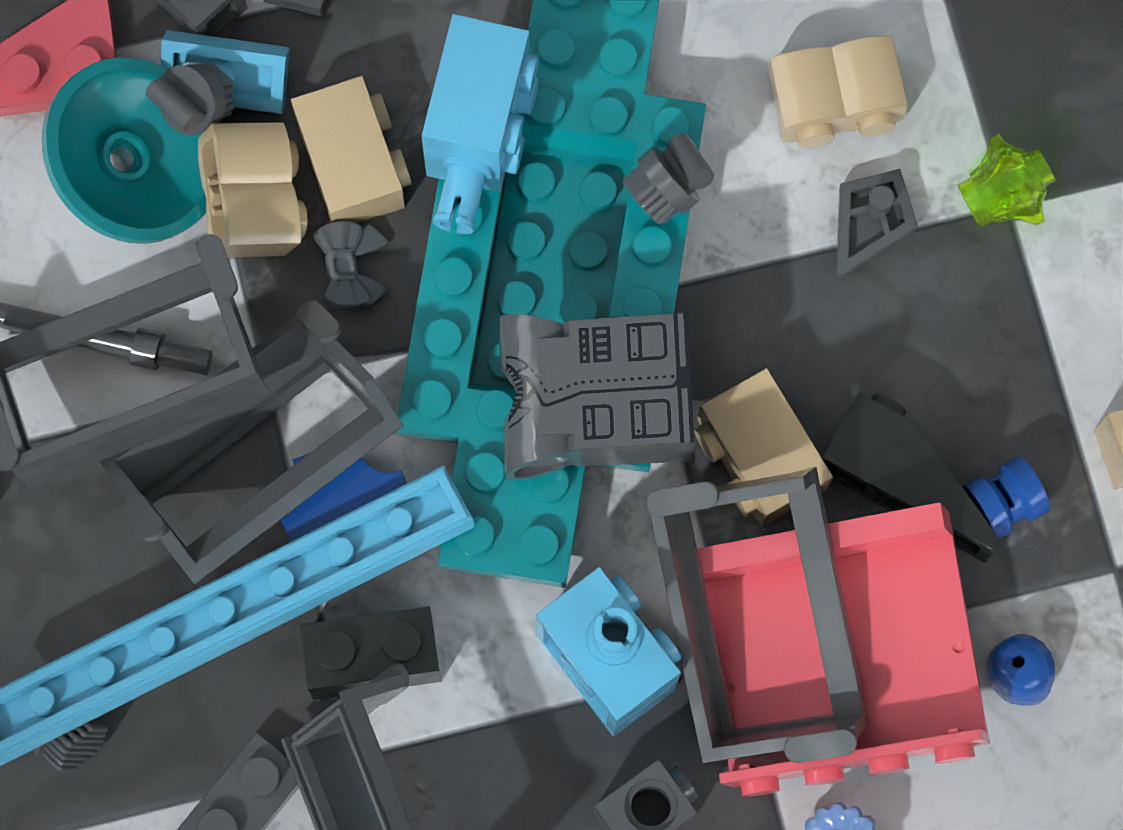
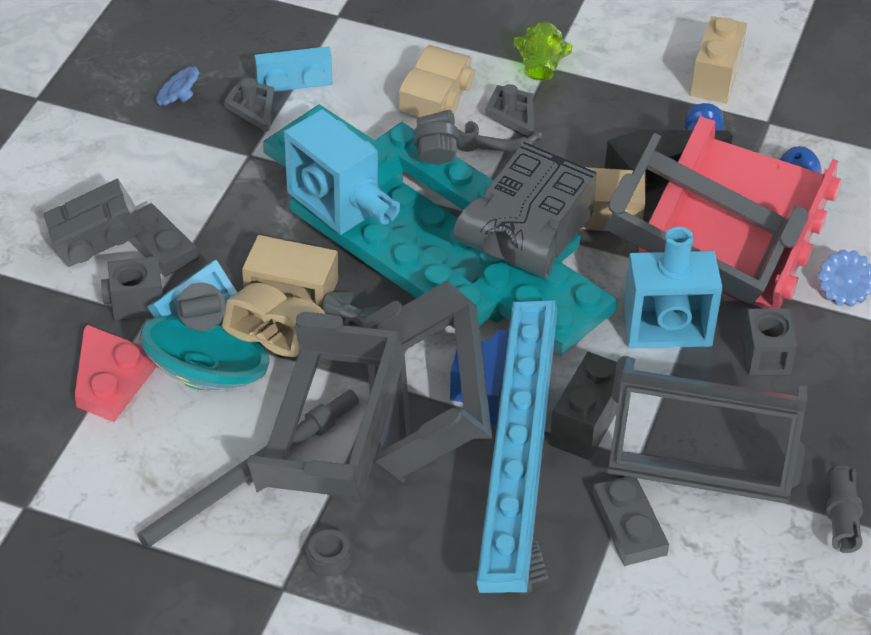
camera: 55 degrees left, 30 degrees down
none -> dark grey piece [457,121,542,152]

